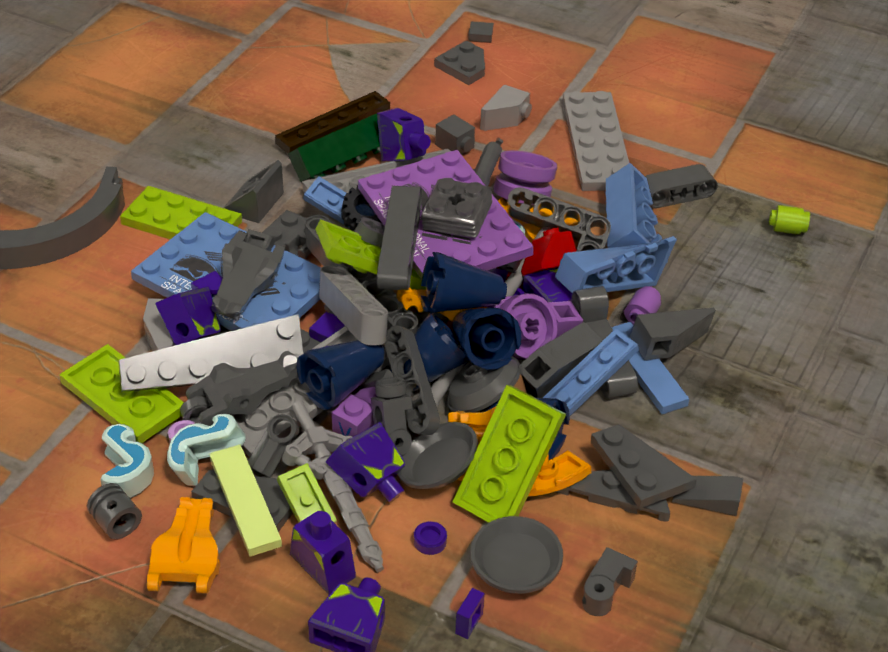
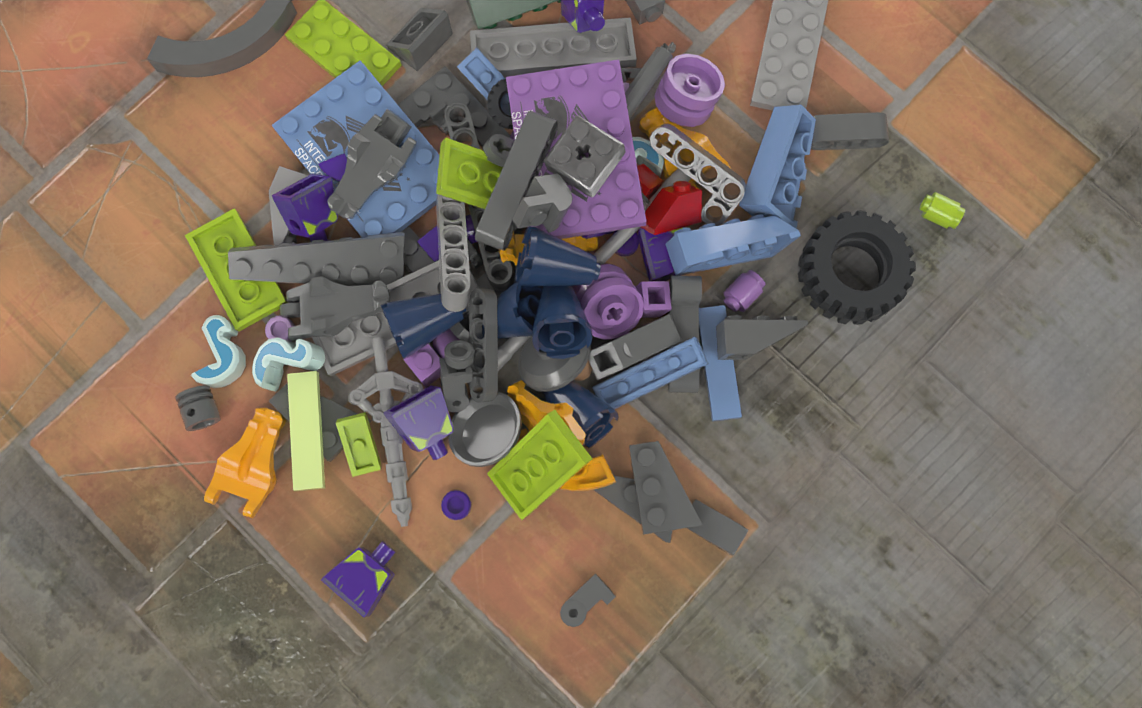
camera: 20 degrees right, 35 degrees up
dark grey piece [248,414,299,478] -> none
dark purple torso [290,511,356,595] -> none
dark purple tile [455,588,485,639] -> none
dark grey piece [471,516,563,594] -> none
none -> dark grey brick [512,173,572,232]
none -> black tyre [798,210,916,325]

